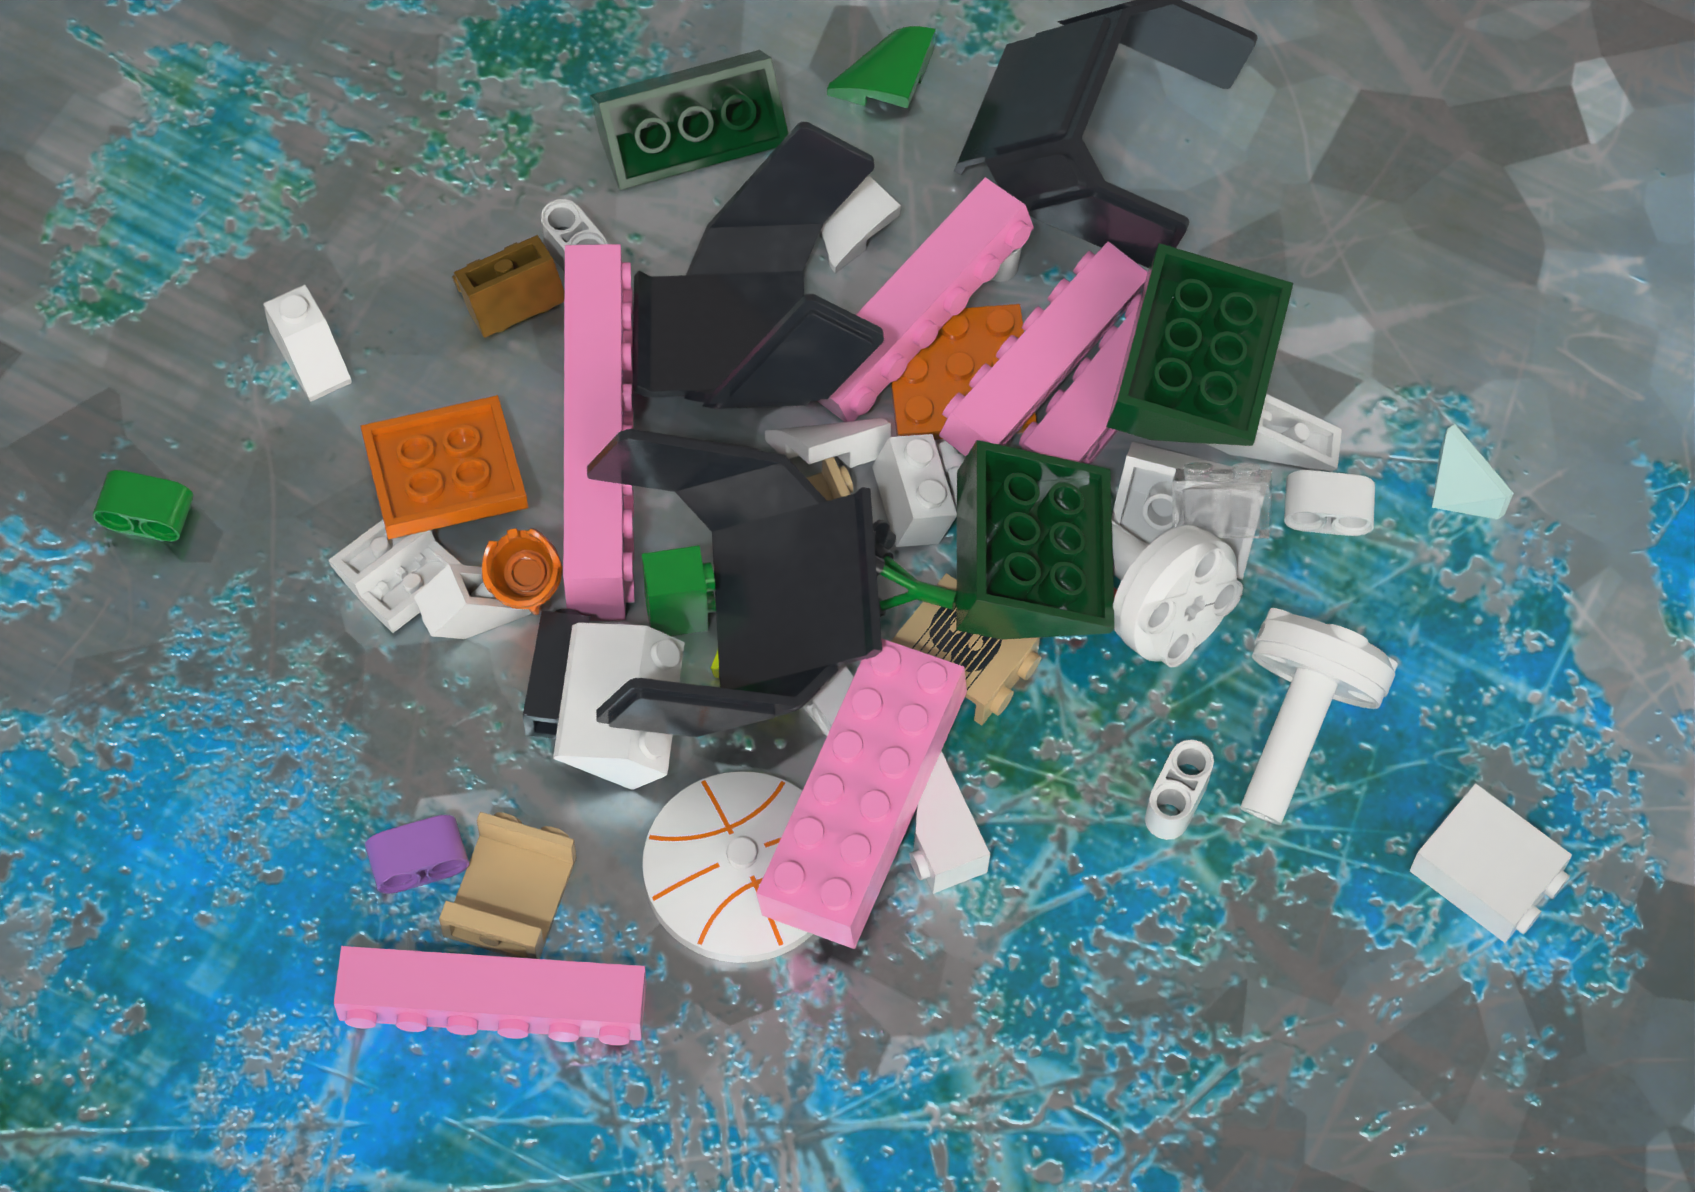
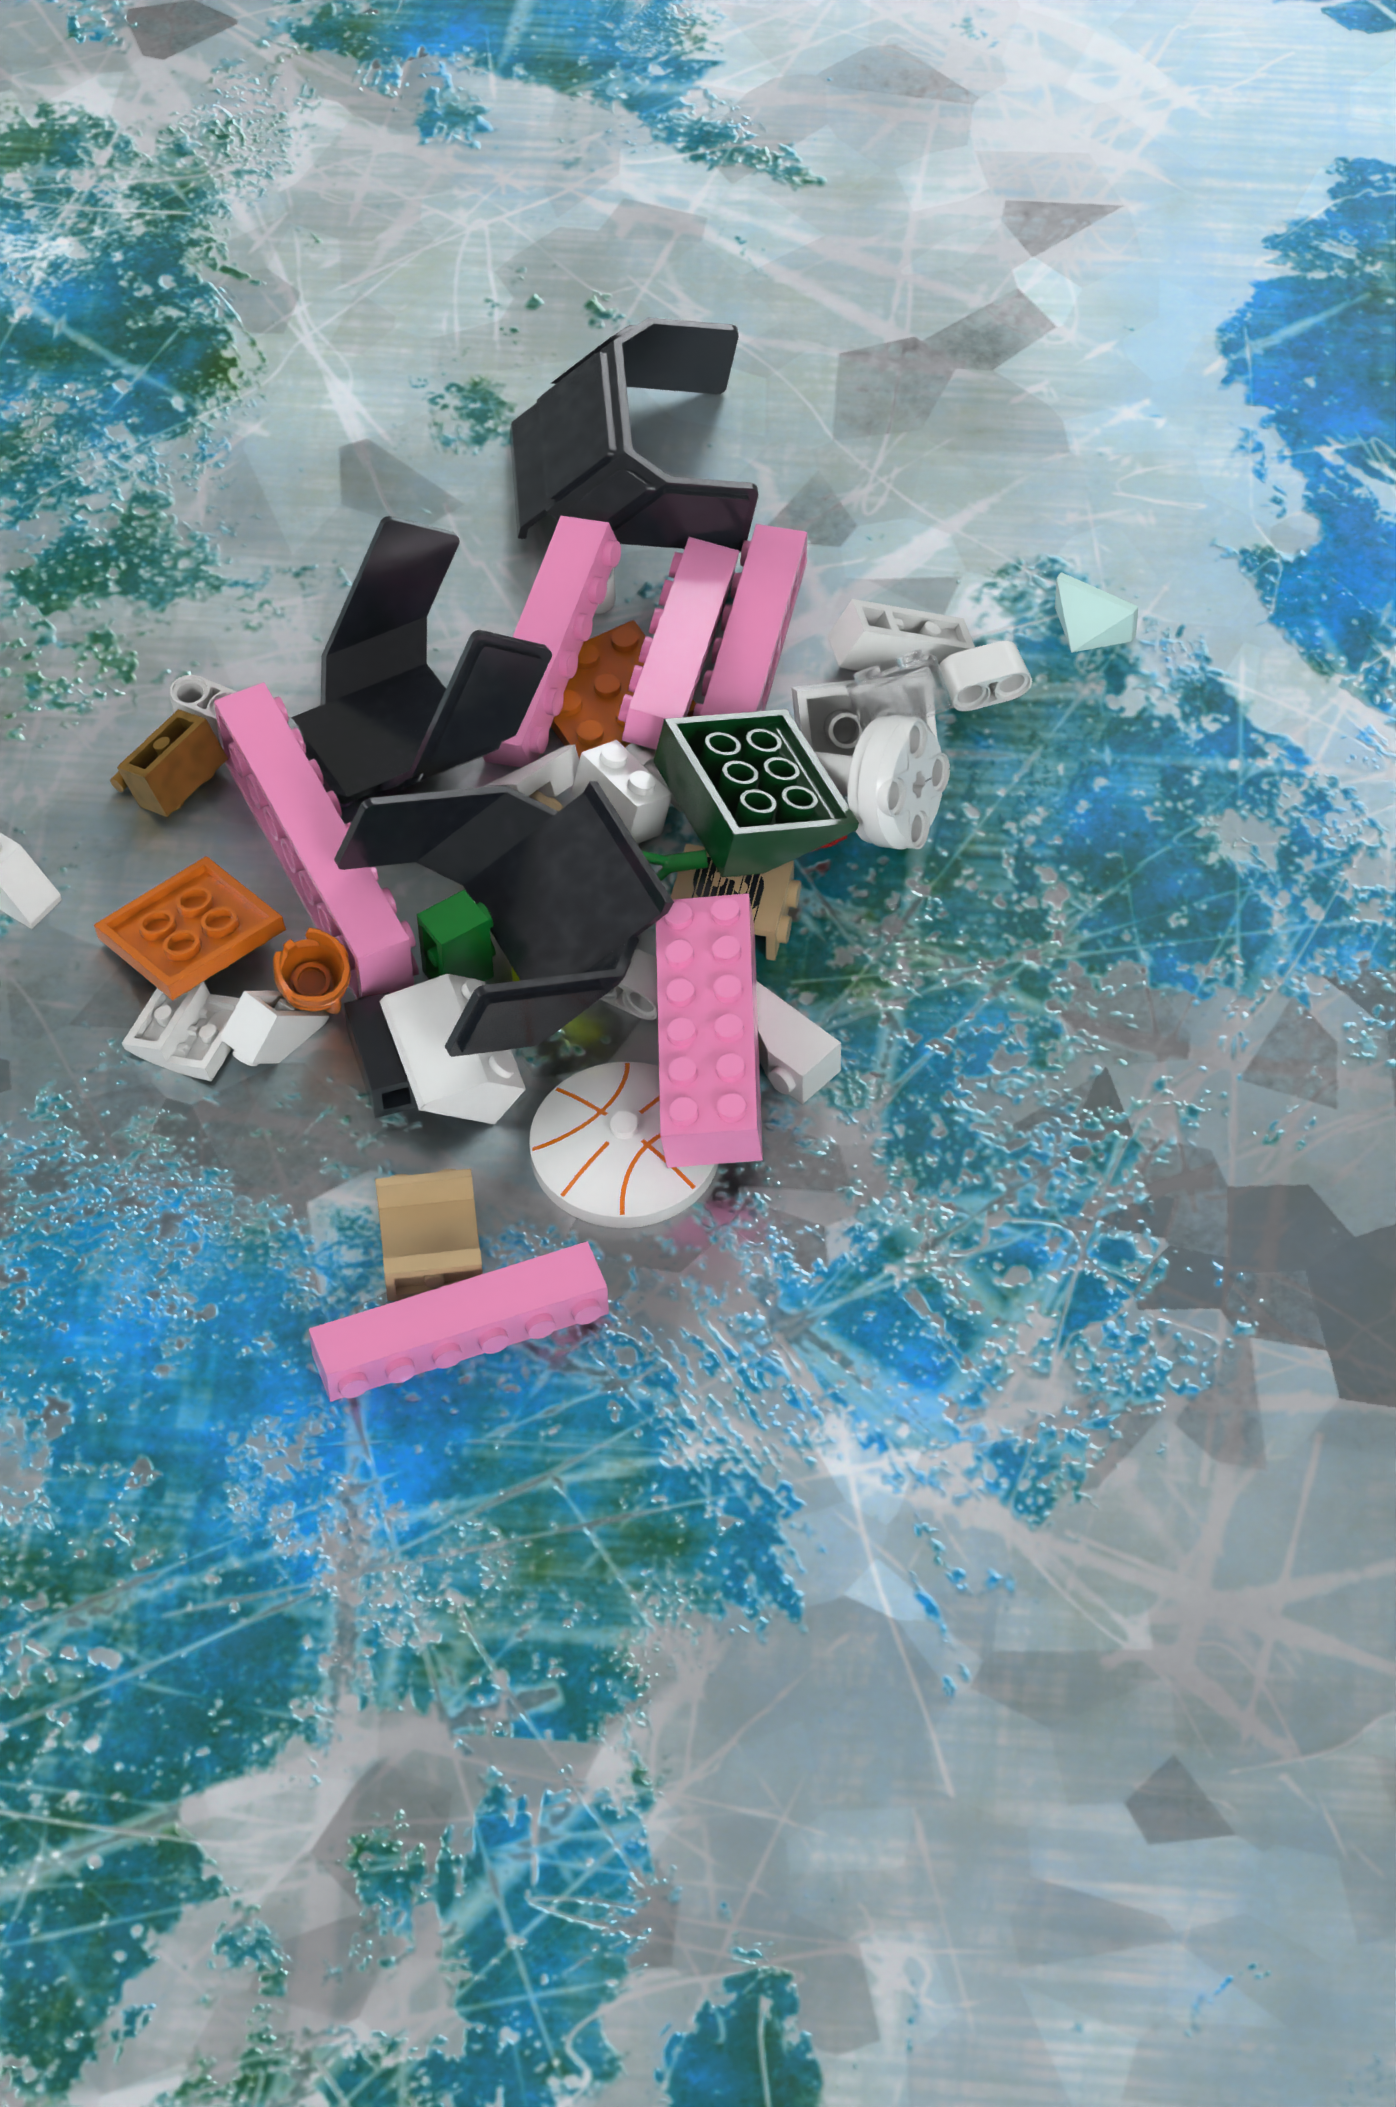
camera: 20 degrees left, 10 degrees down
medium lavender beam [365,815,469,894] -> none
dark green slope [590,50,789,190] -> none
white slope [819,175,901,273] -> none
green slope [827,26,936,109] -> none
dark green slope [1106,243,1294,446] -> none
white beam [1145,740,1214,840] -> none
white piece [1240,608,1398,825] -> none
white brick [1410,783,1572,943] -> none

